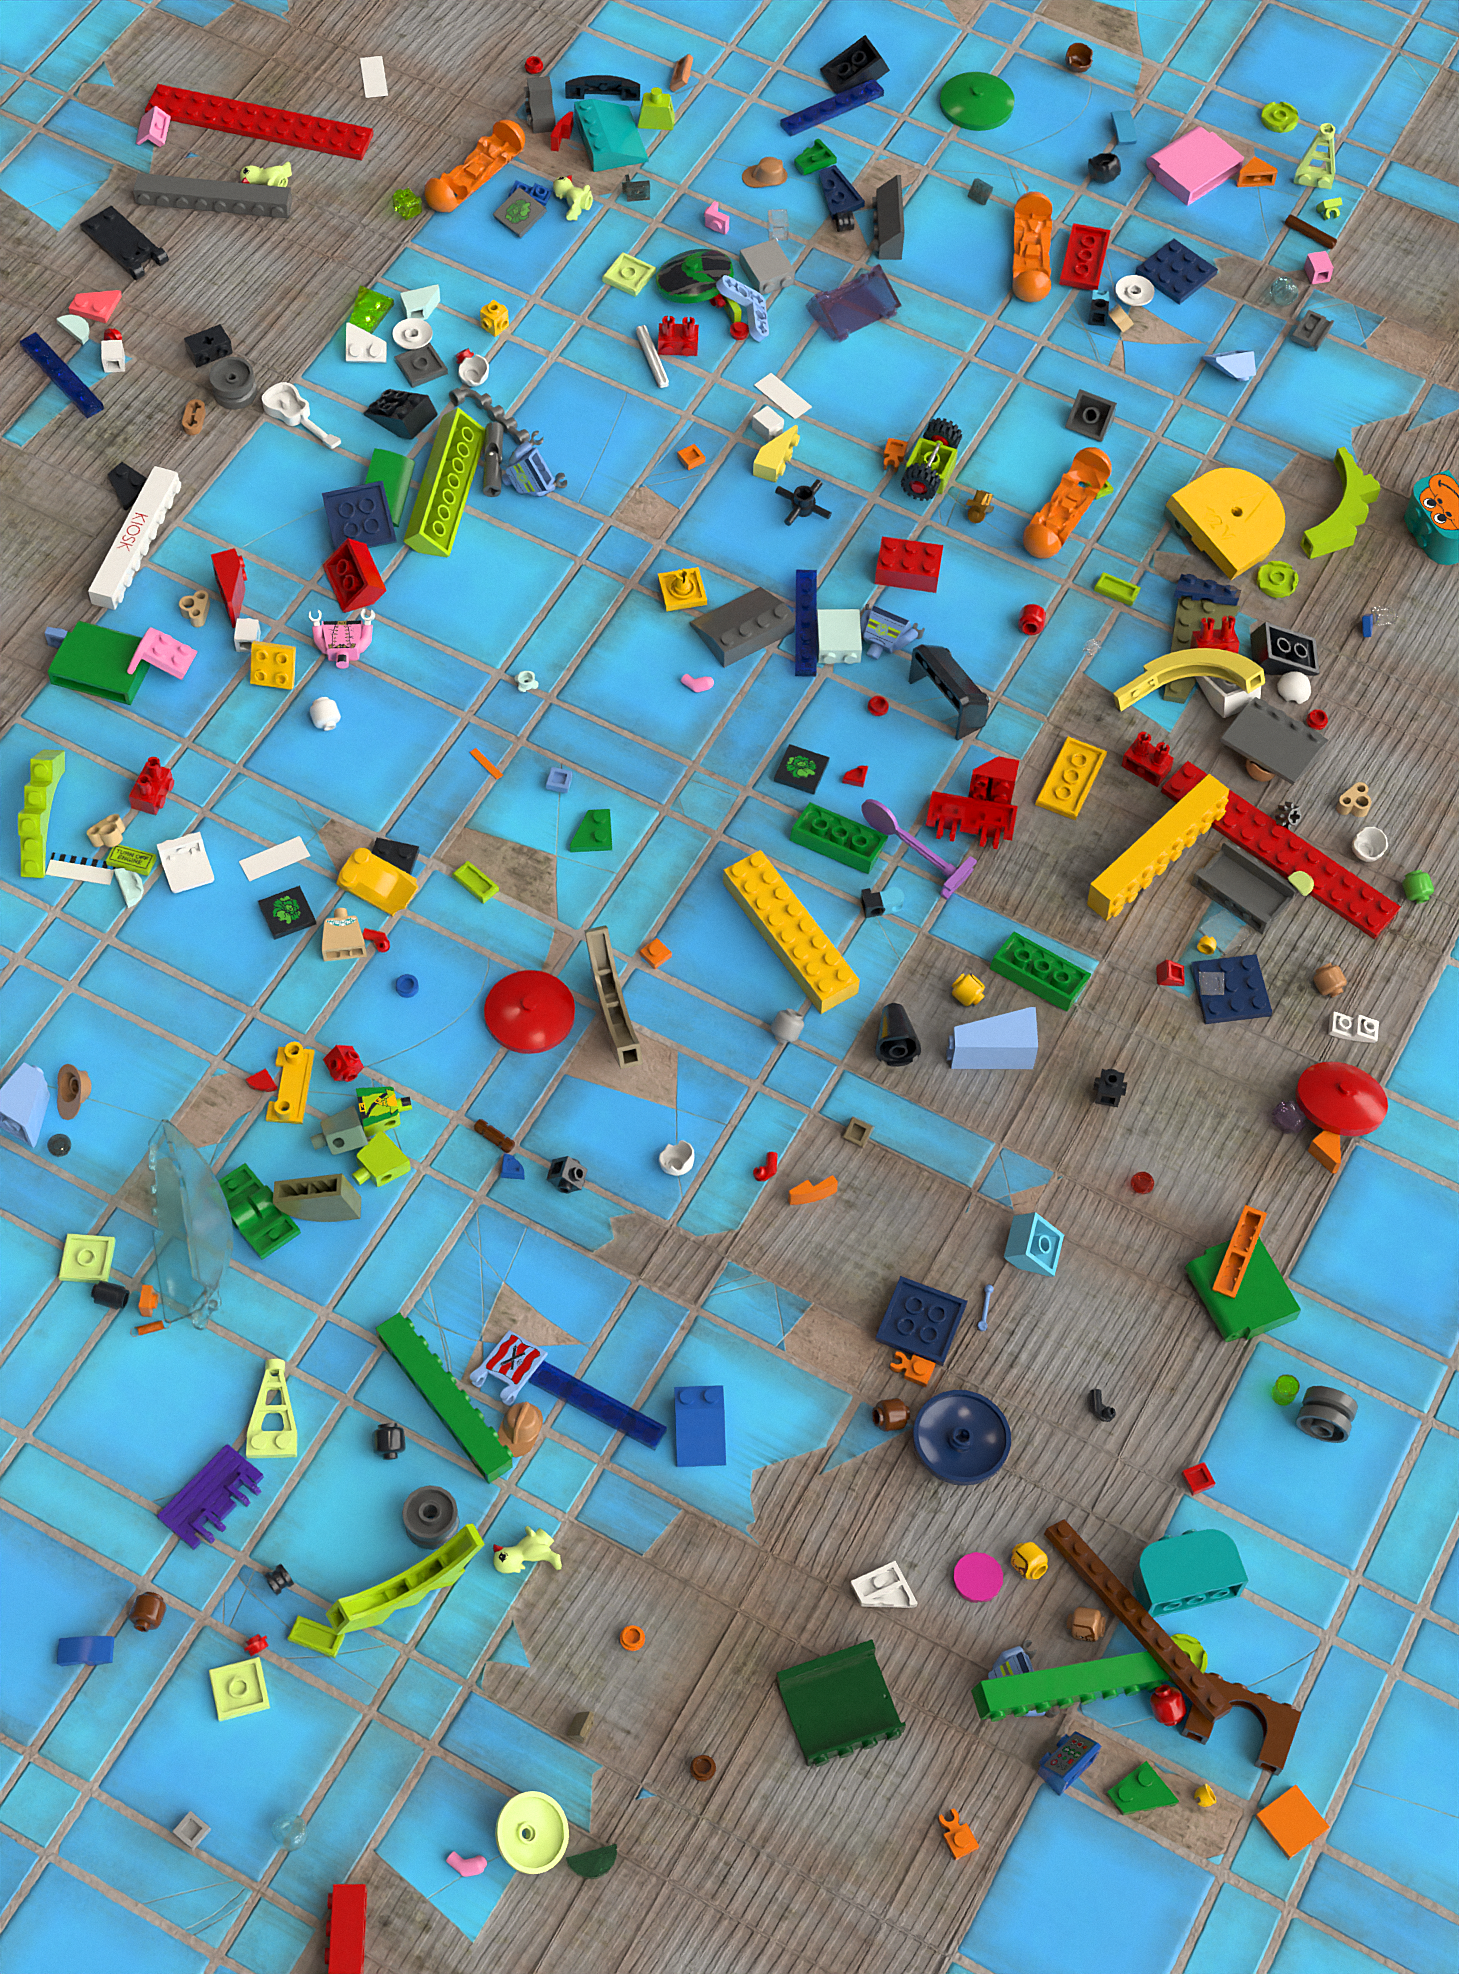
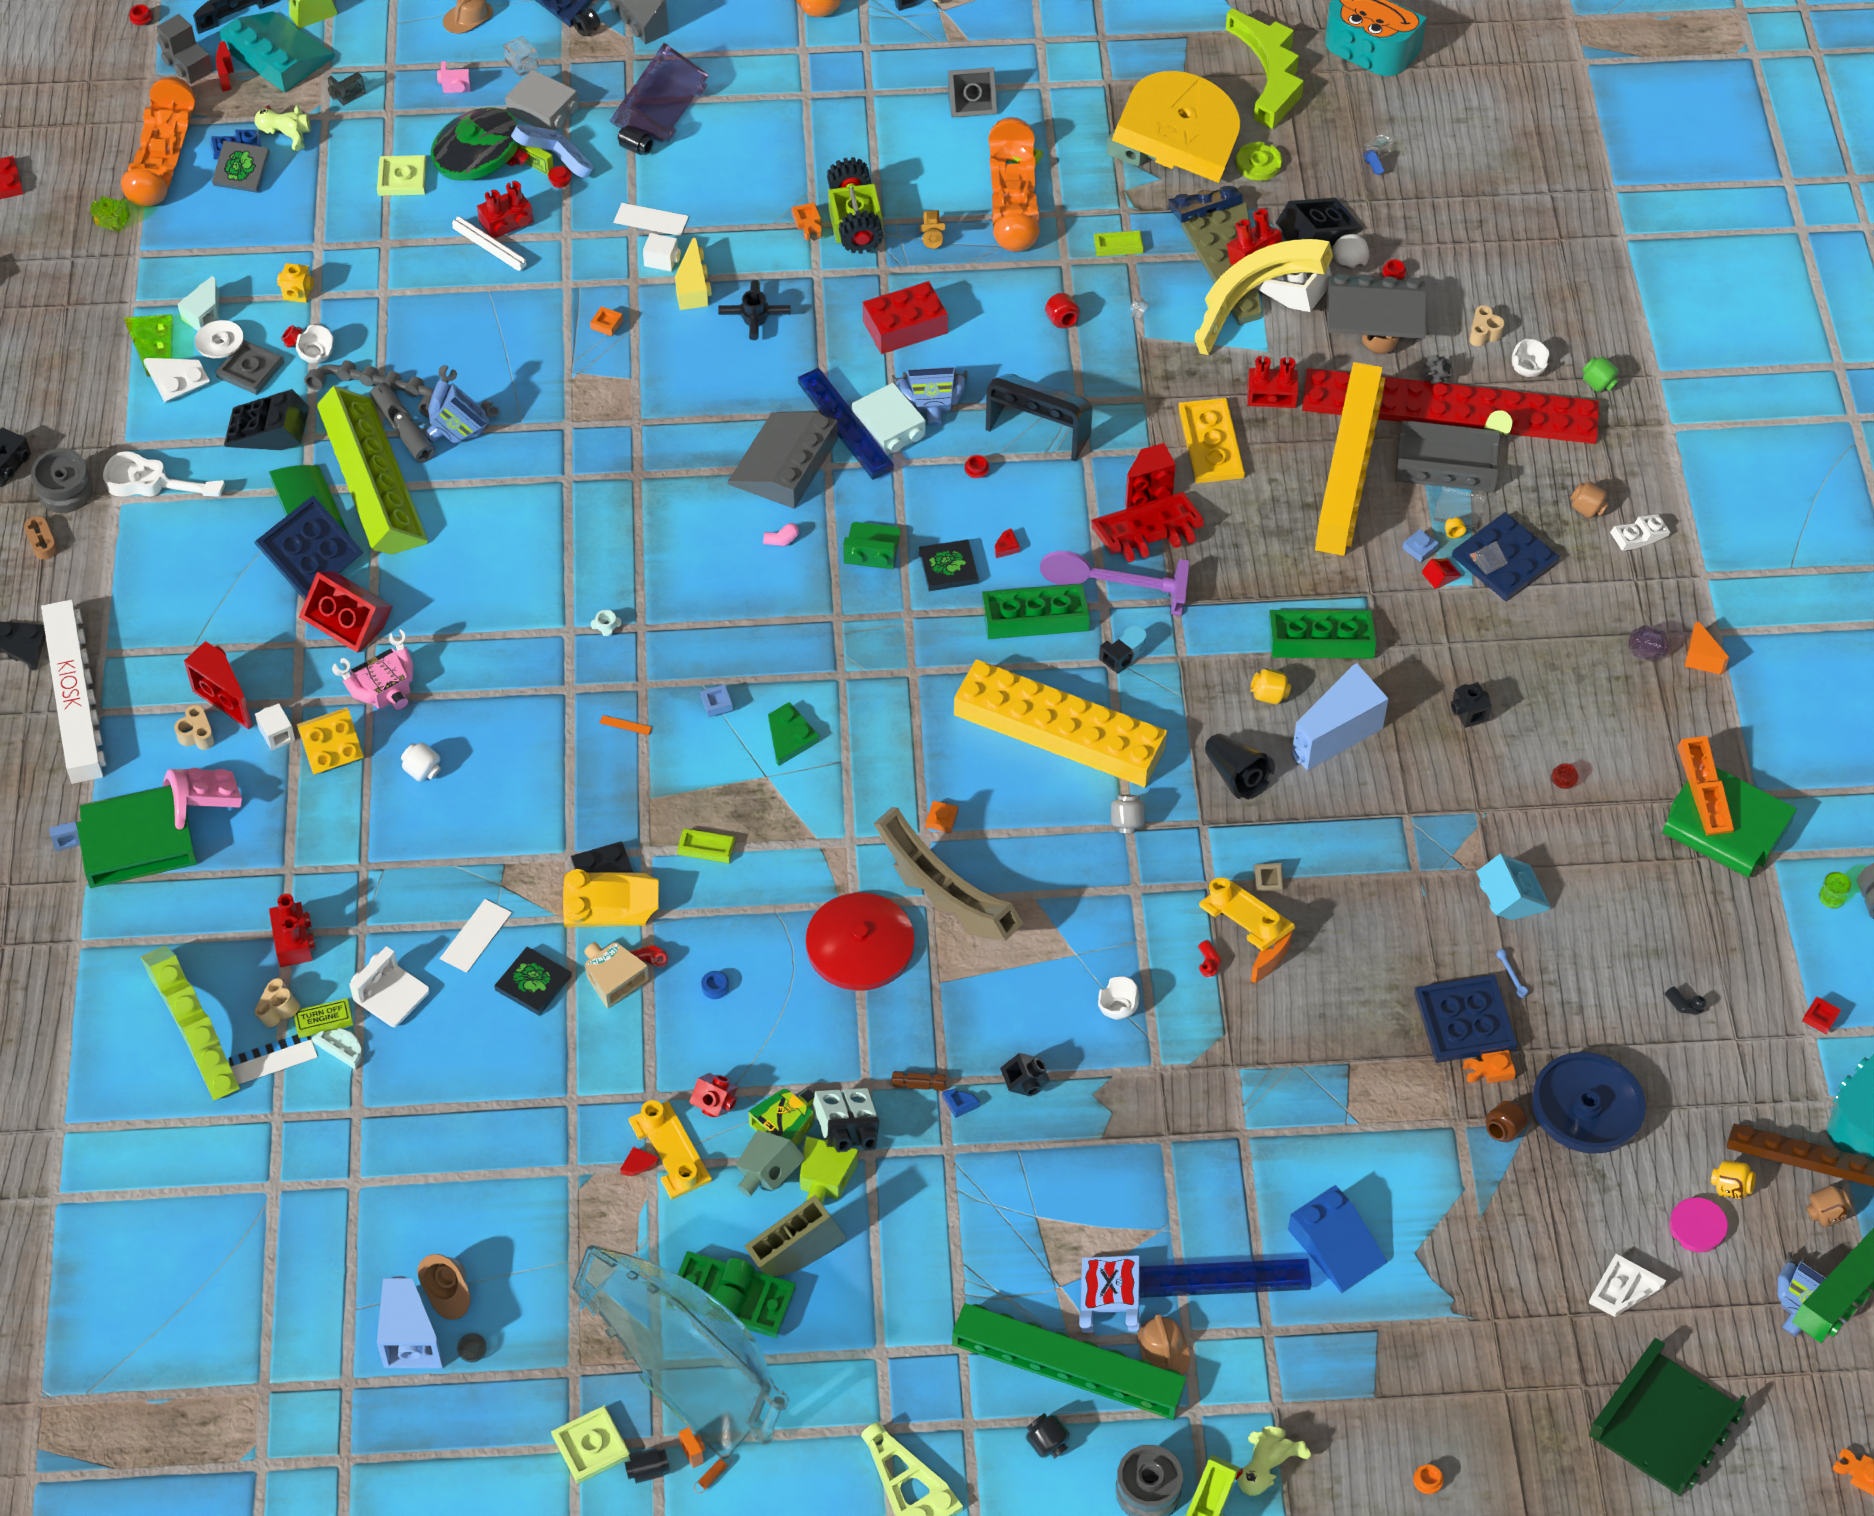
camera: 30 degrees left, 5 degrees down
yellow plate [658,567,707,612] -> none
red dish [1295,1062,1388,1136] -> none
none -> black brick [617,125,653,155]
none -> hips [812,1088,880,1152]
none -> green bracket [843,522,901,570]
none -> yellow brick [1199,877,1295,951]
none -> medium blue plate [1402,529,1439,563]

